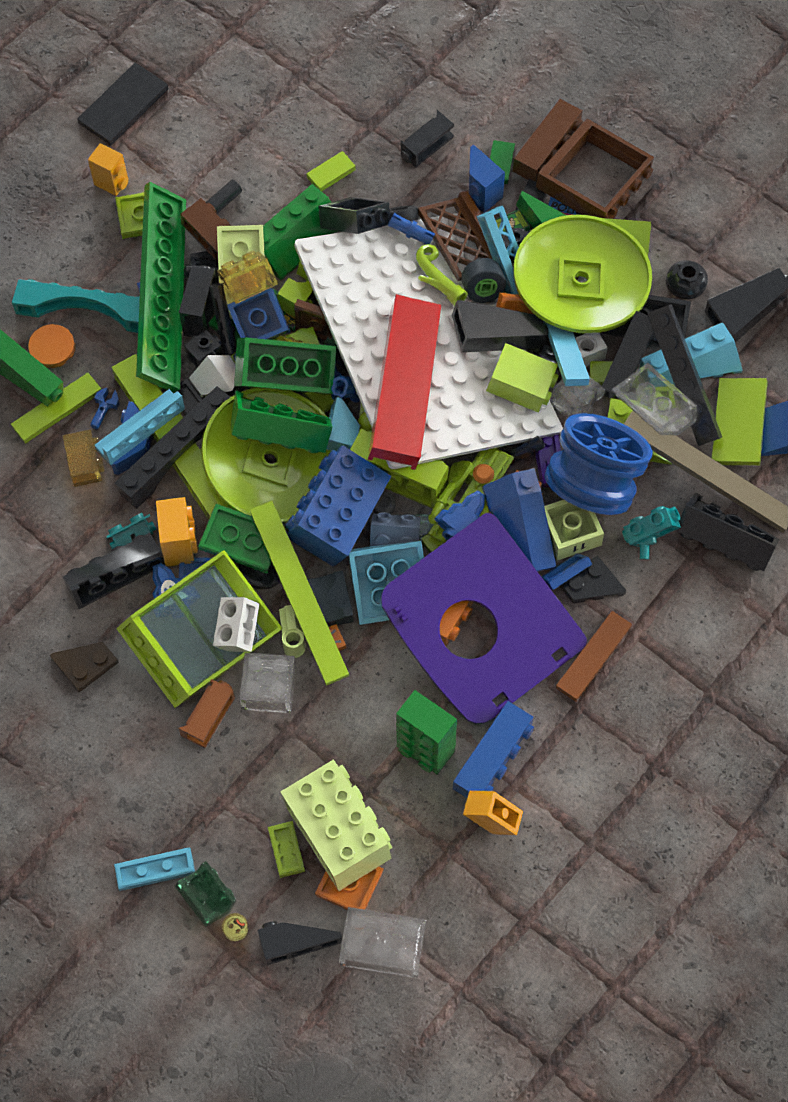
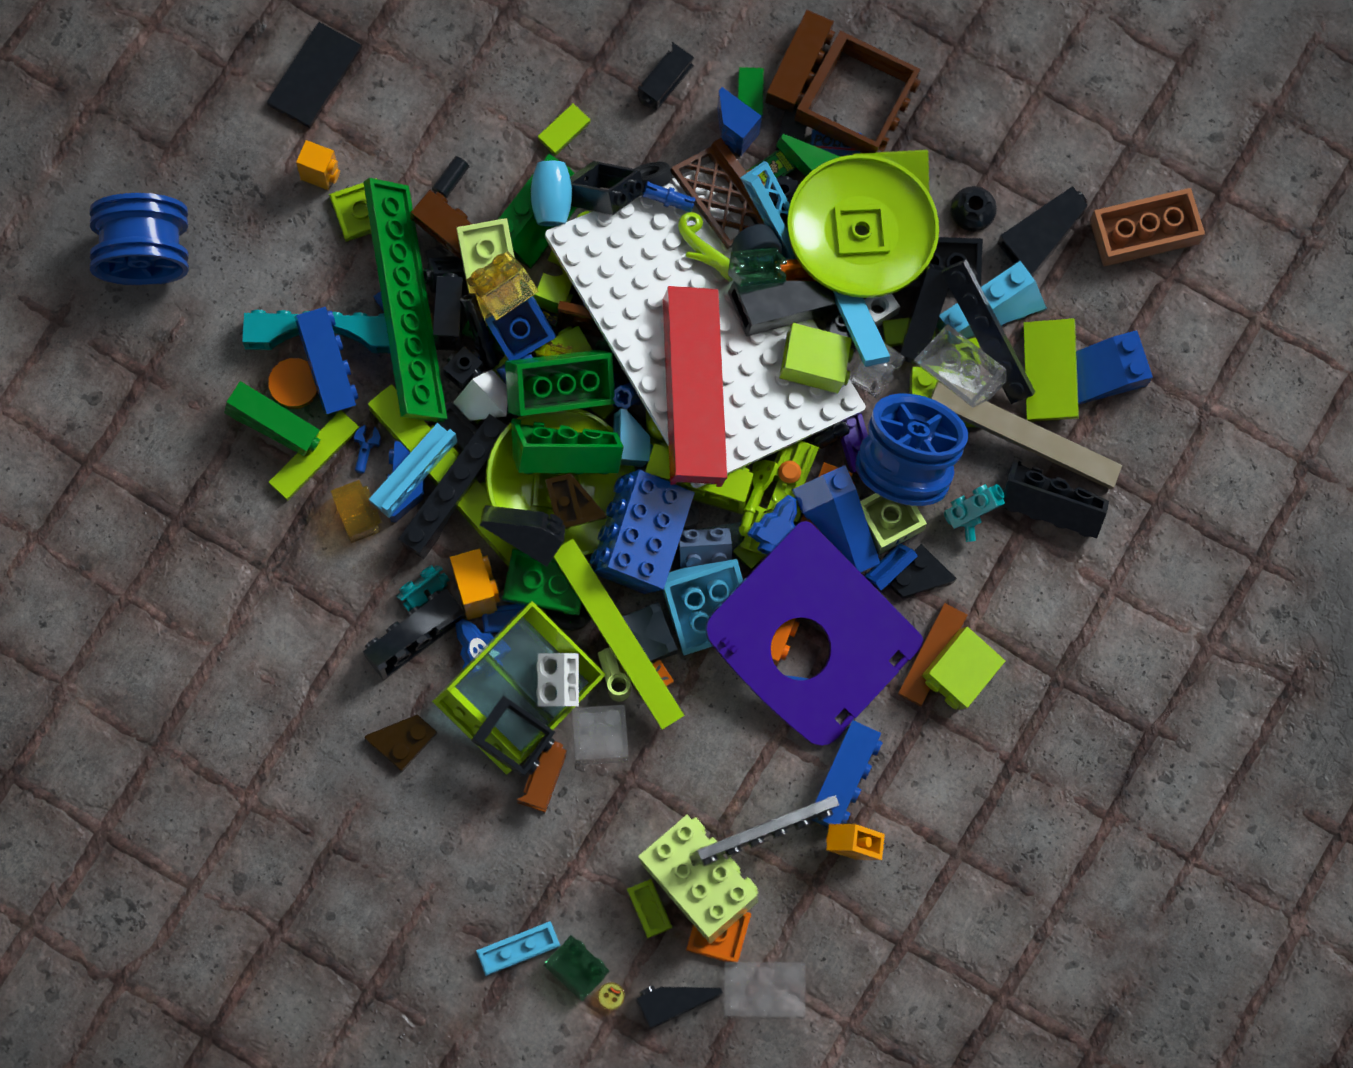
camera: 15 degrees left, 10 degrees up
green brick [396,690,457,775] -> none
none -> blue brick [294,307,358,414]
none -> black window [471,695,556,777]
none -> black slope [480,505,565,567]
none -> medium azure piece [531,161,572,226]
none -> dark brown wing [545,473,607,529]
none -> plate [689,795,840,867]
none -> clear green hinge [728,248,787,286]
none -> lime brick [921,627,1005,710]

